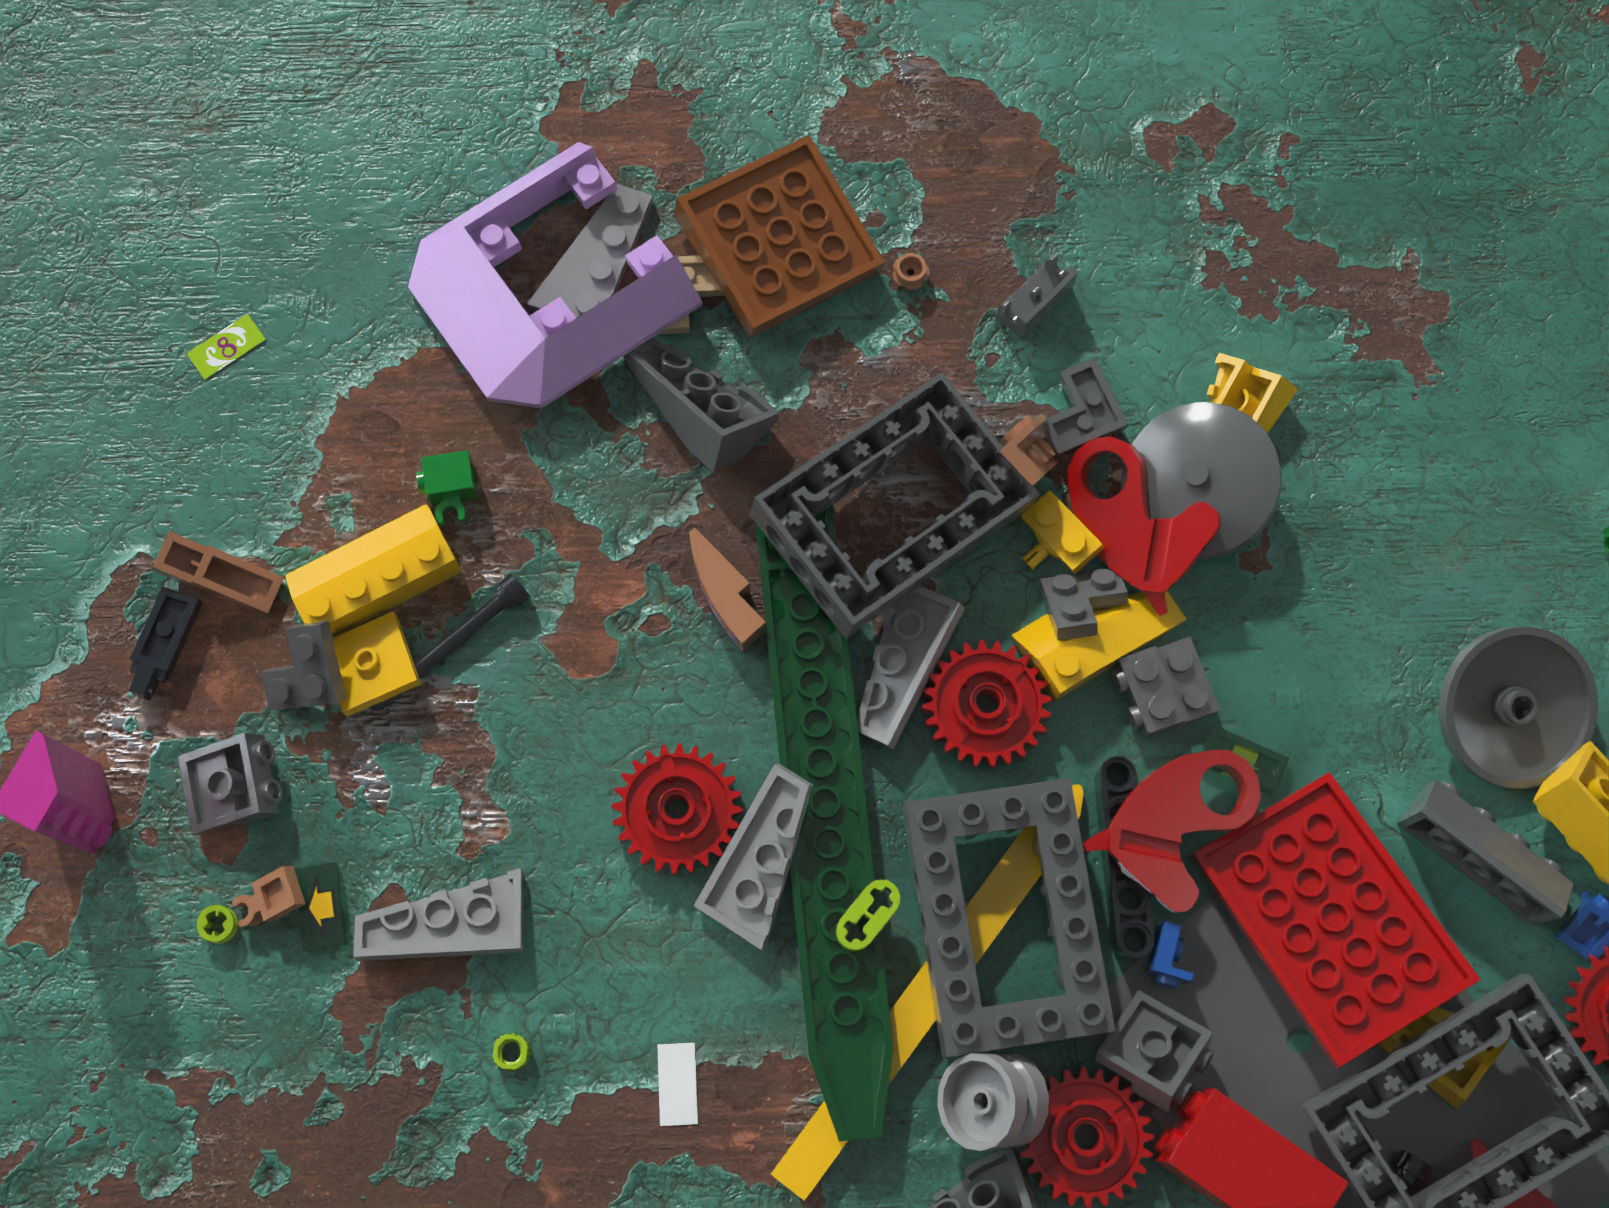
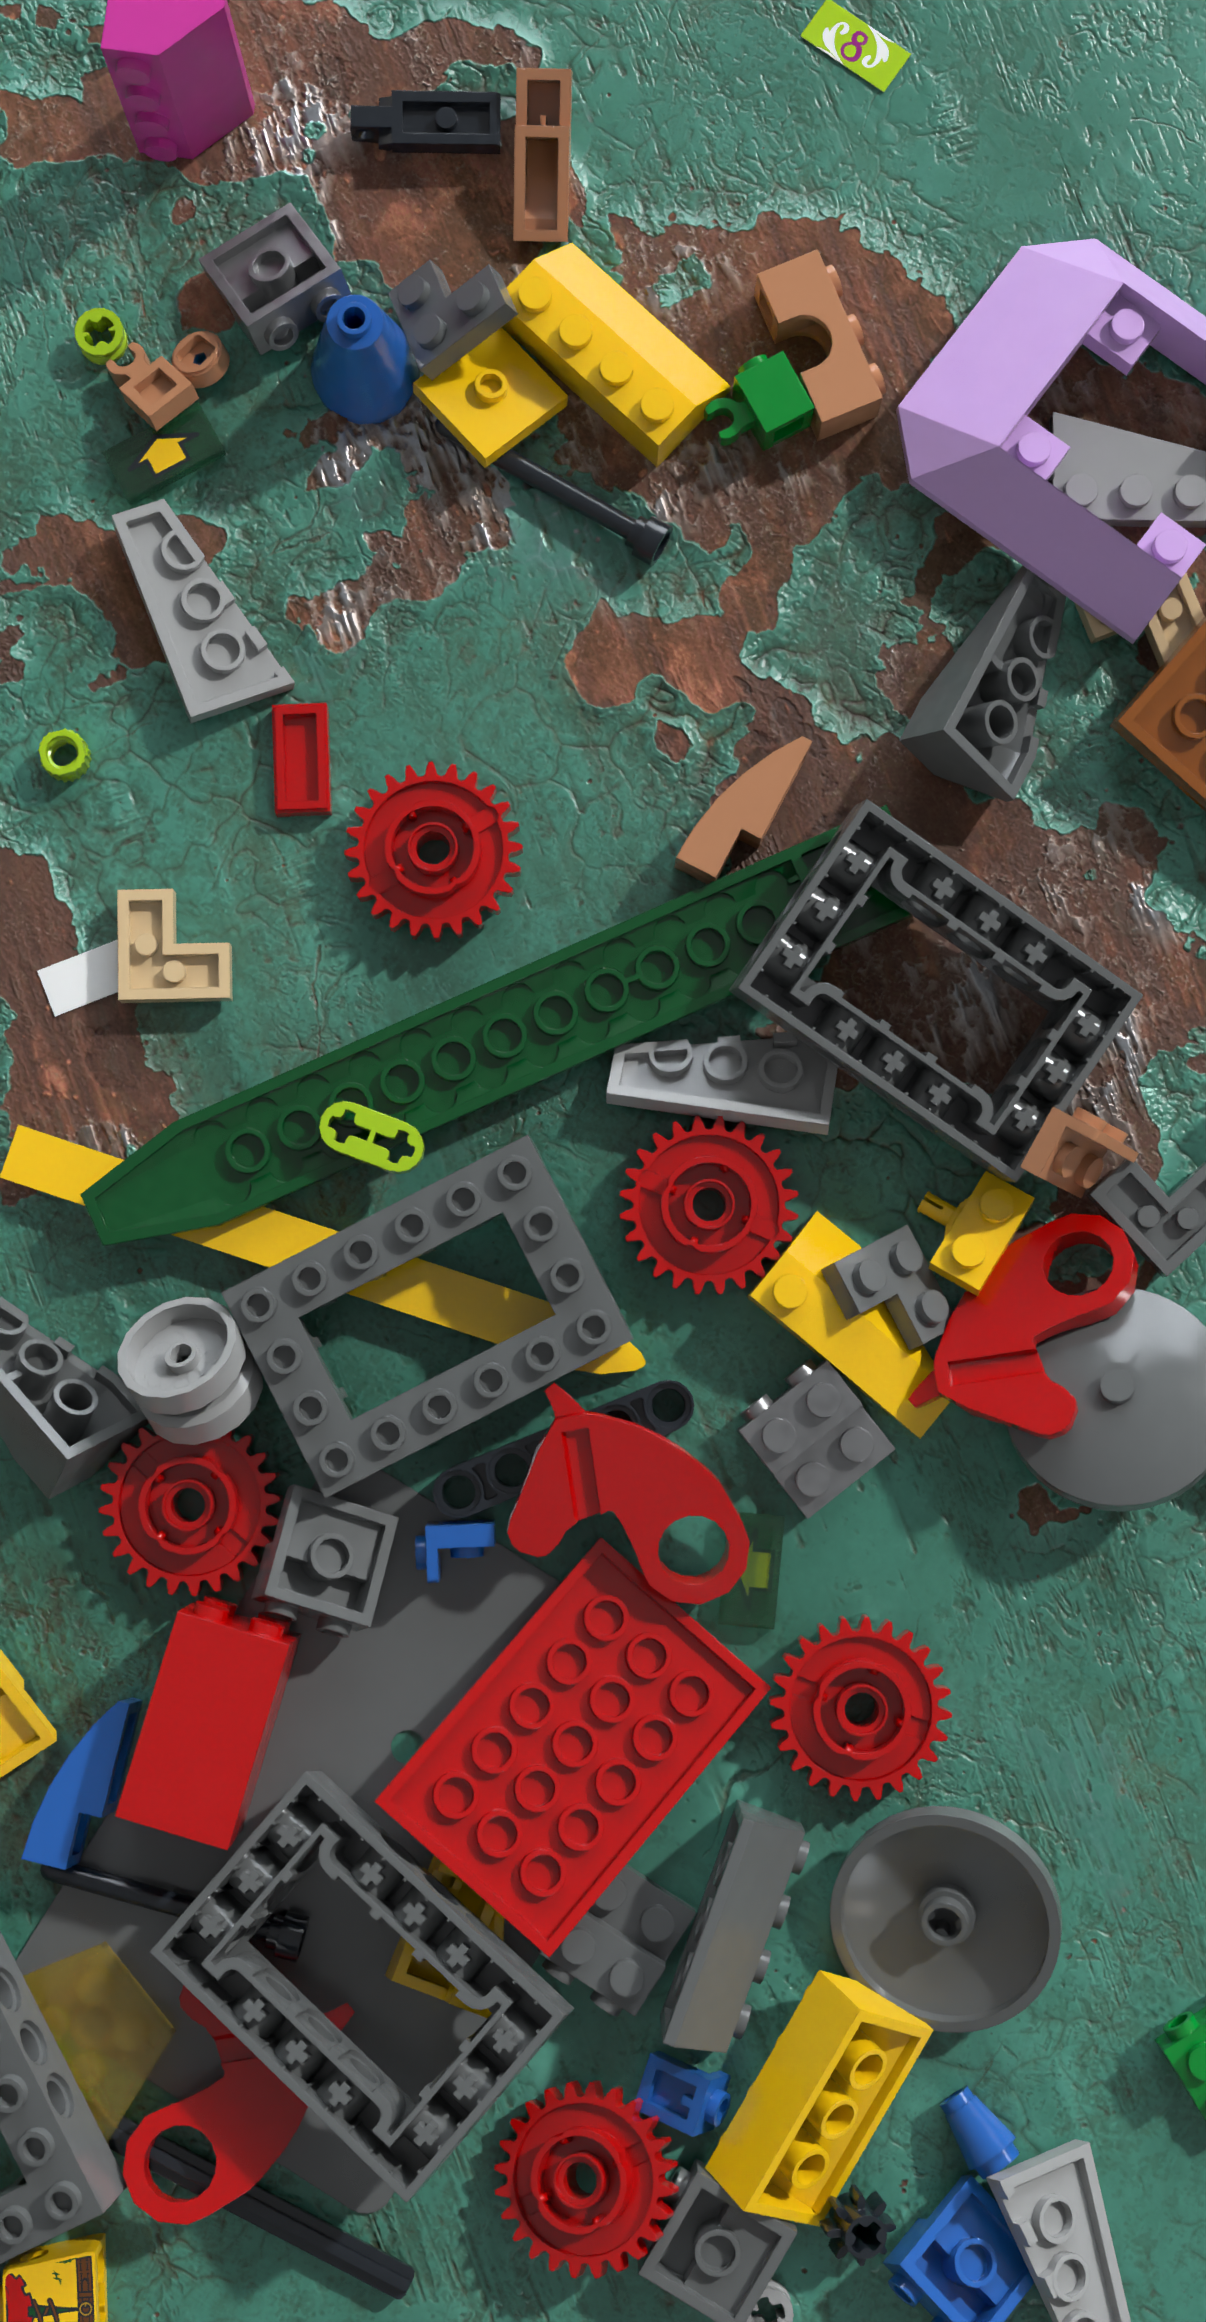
camera: 70 degrees right, 10 degrees up
light grey wing [694,764,813,950] -> none
none -> tan plate [117,889,233,1003]
none -> nougat tile [172,331,230,388]
none -> red tile [272,703,332,817]
none -> blue cone [311,295,420,425]
none -> dark grey plate [539,1864,696,2017]
none -> nougat arch [754,249,886,441]
none -> red gear [768,1614,952,1801]

